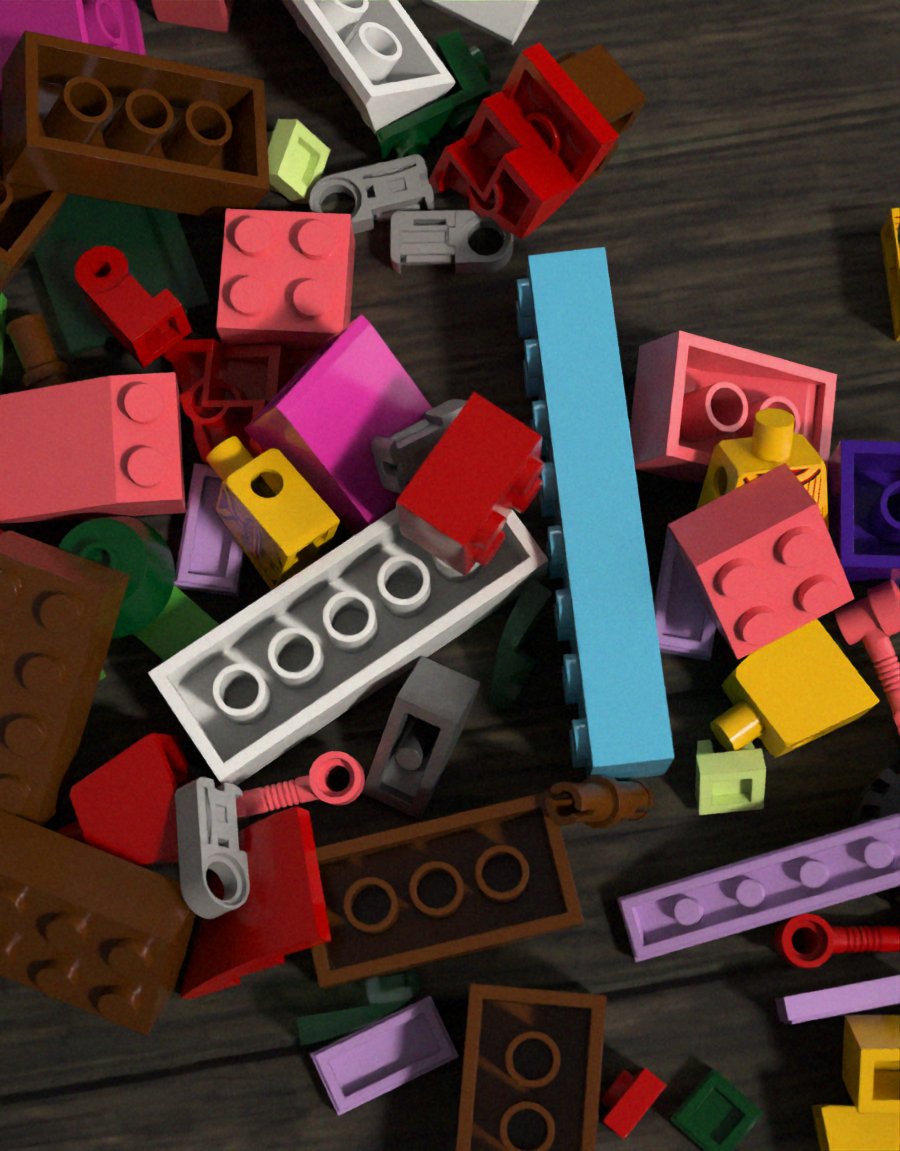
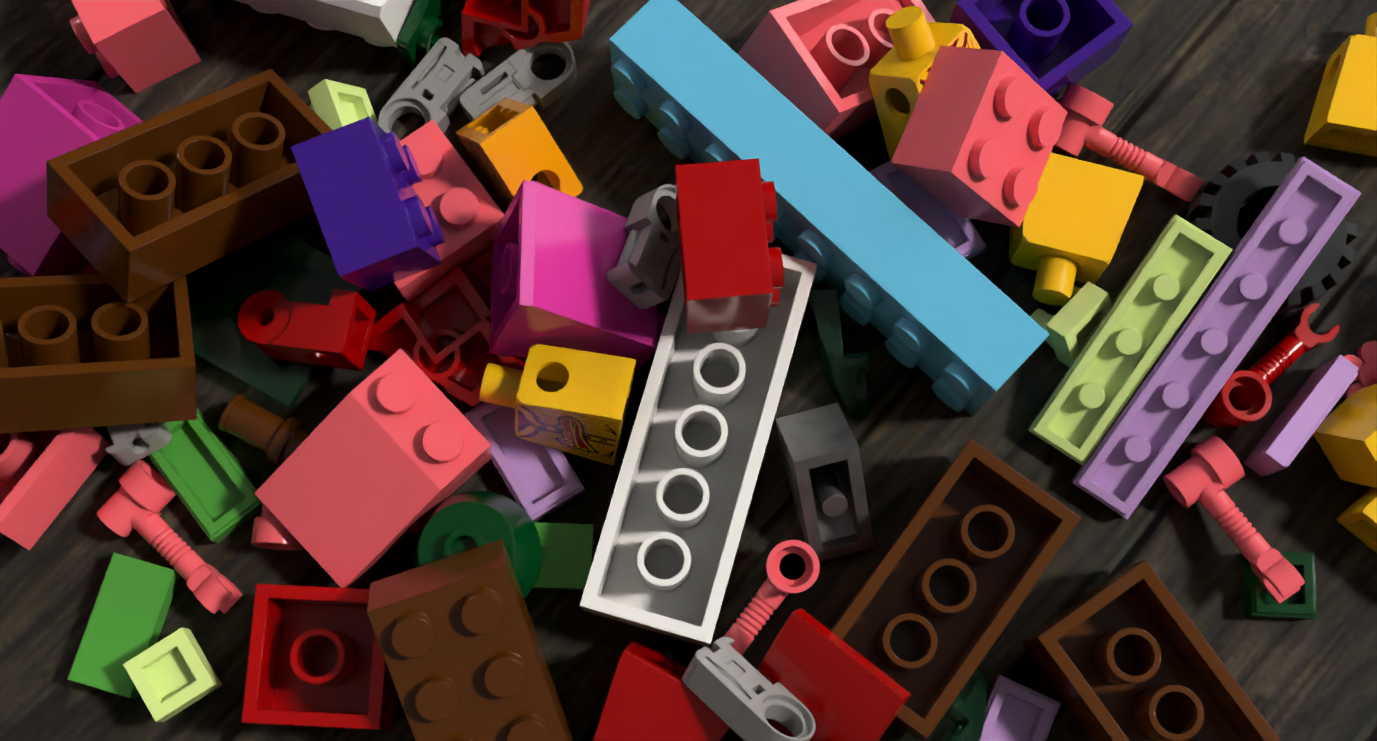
camera: 45 degrees left, 0 degrees up
reddish brown pin [545,775,653,829] -> none
red plate [599,1067,667,1139] -> none
none -> dark purple brick [291,117,445,291]
none -> light orange torso [455,97,583,207]
none -> yellowish green tile [1028,214,1233,466]
none -> coral brick [1163,435,1305,604]

